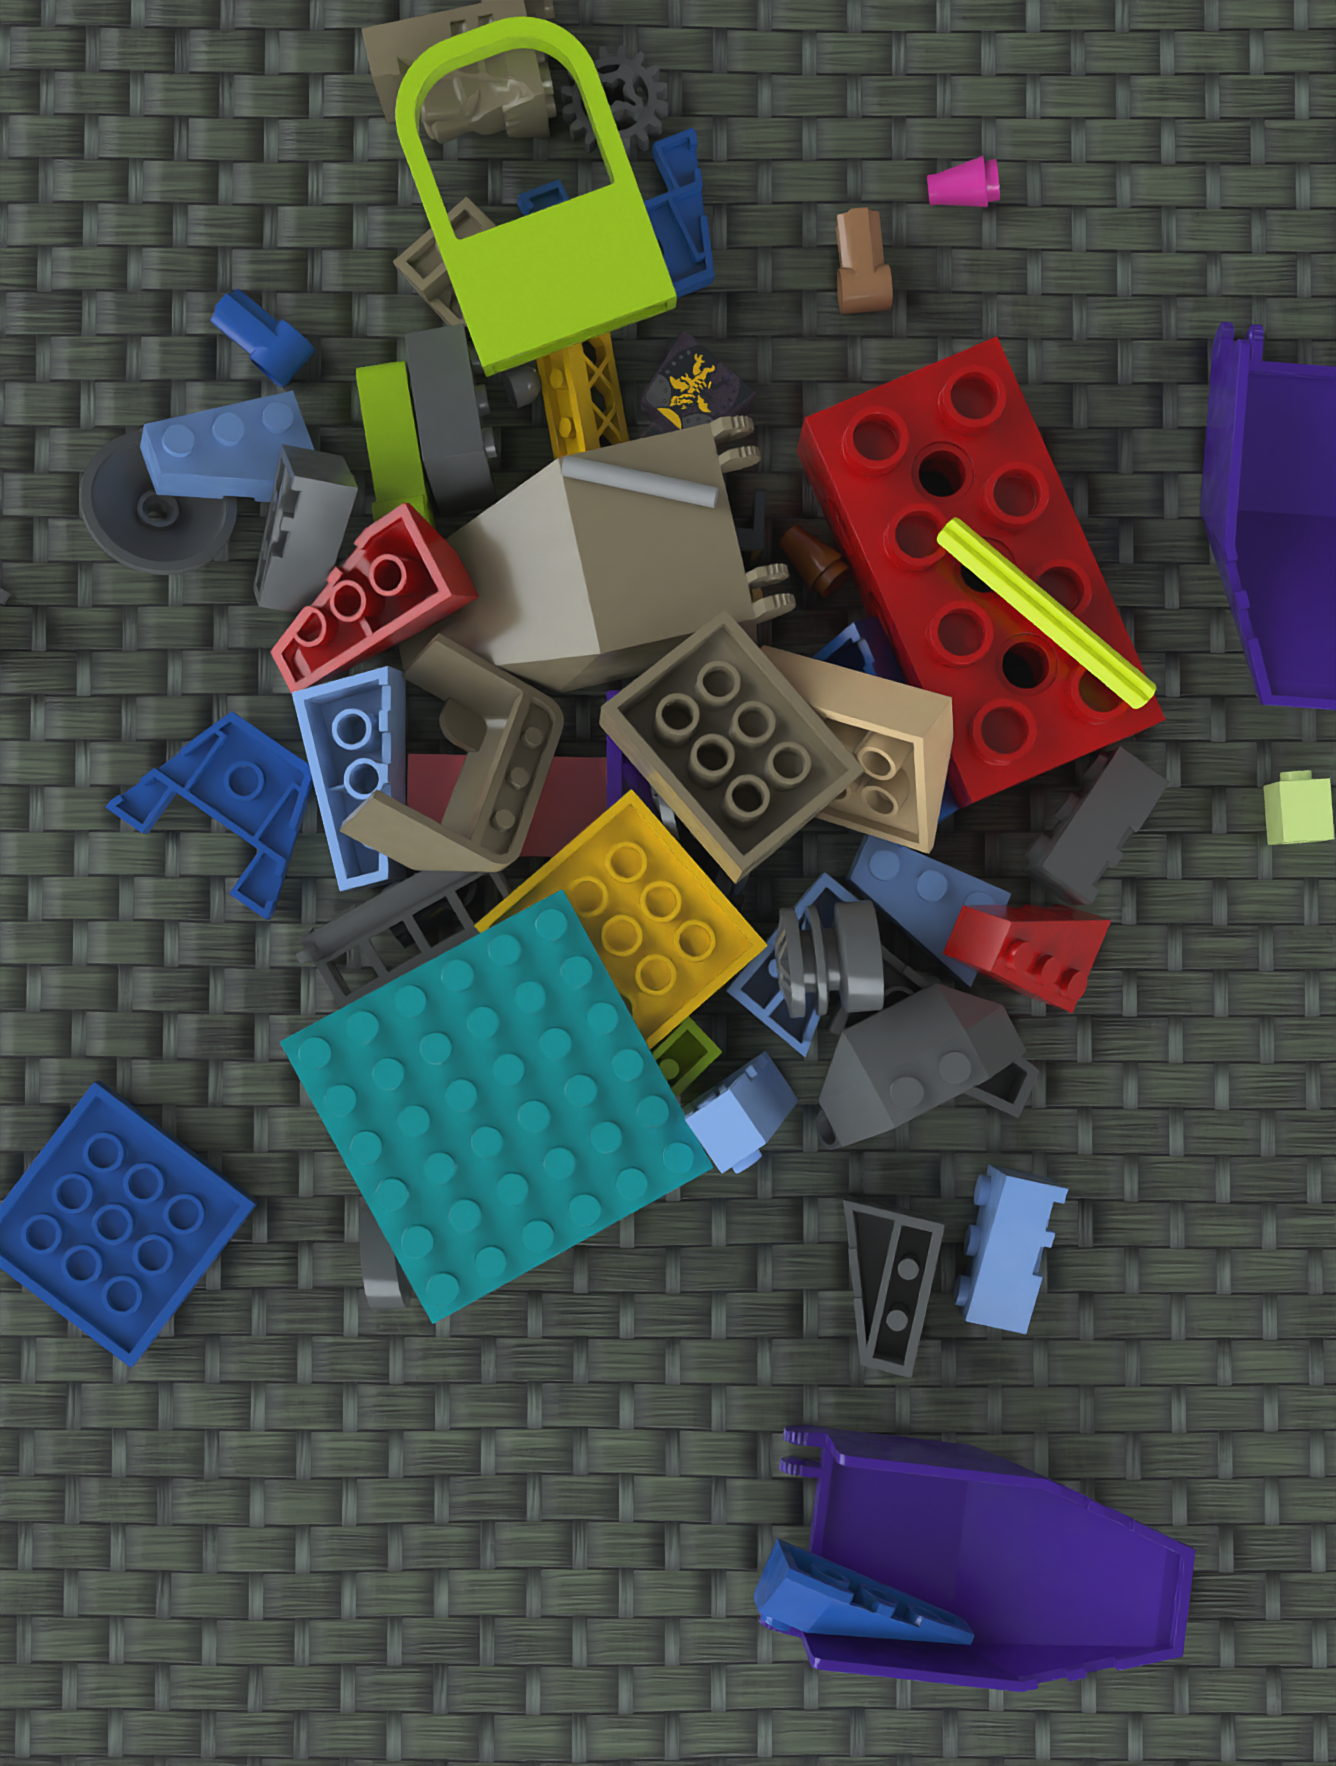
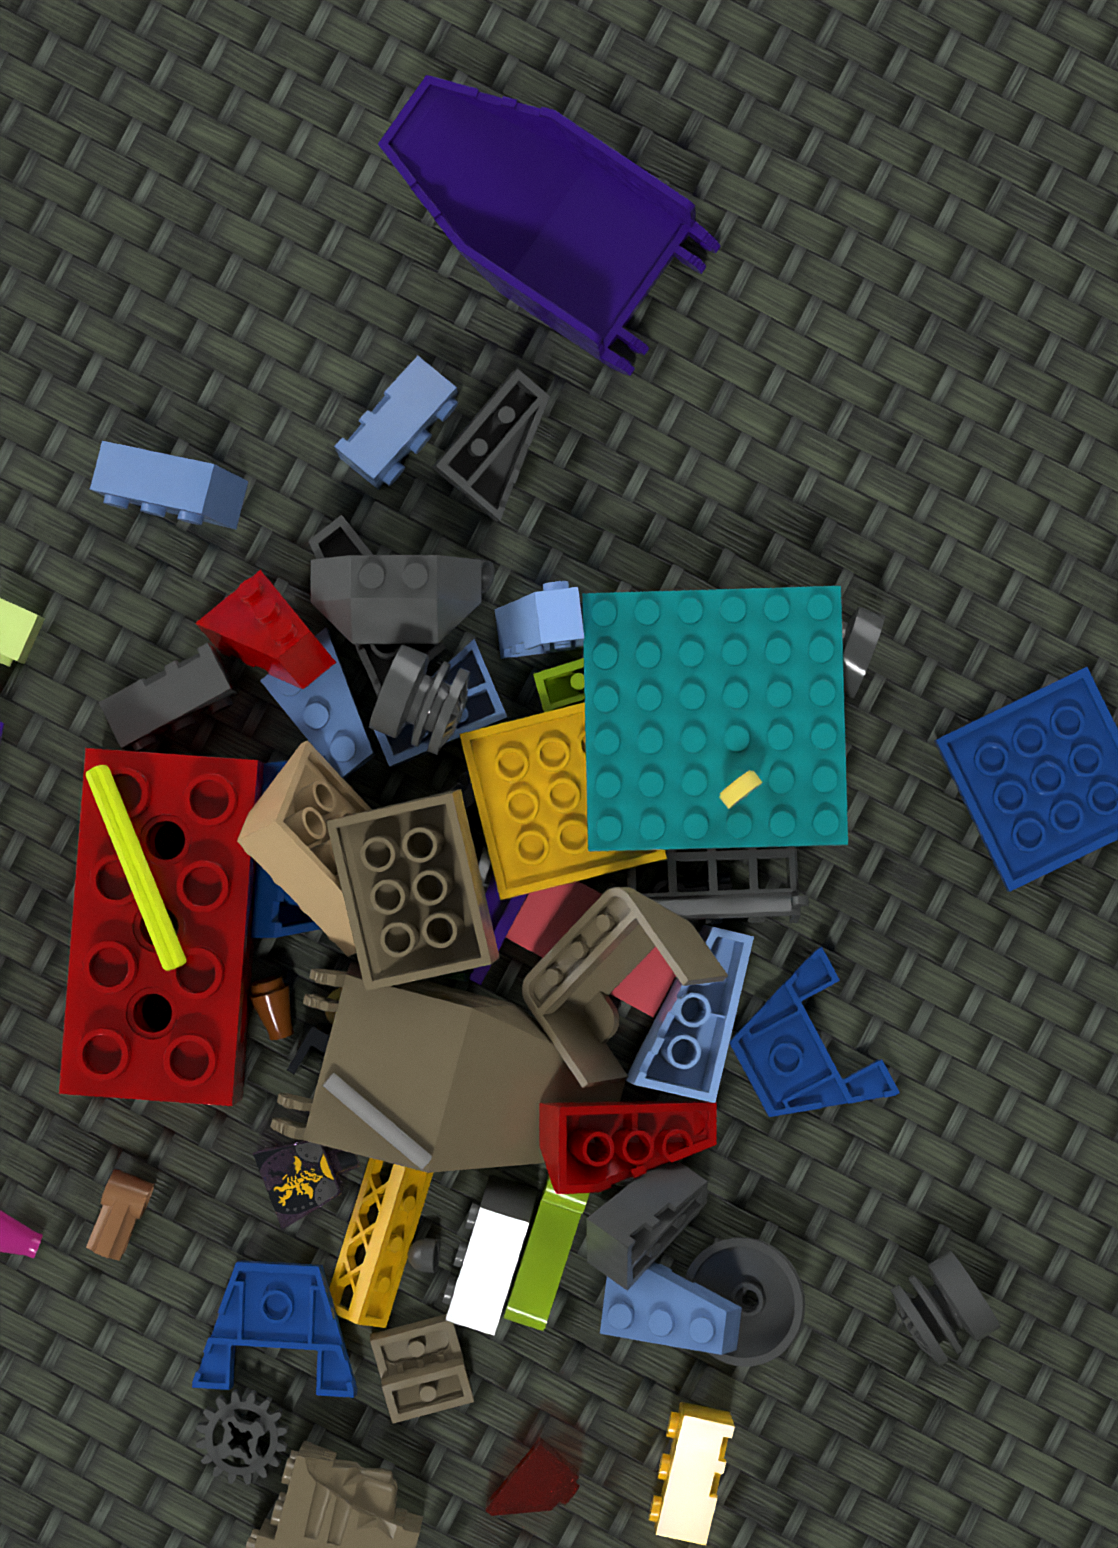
camera: 150 degrees left, 0 degrees up
blue piece [210,288,316,389] -> none
lime window [395,16,677,377] -> none
blue wedge [753,1538,974,1645] -> none
none -> medium blue wedge [90,441,248,530]
none -> clear red slope [485,1437,580,1516]
none -> wedge [648,1402,735,1546]
none -> light yellow tile [719,770,763,809]

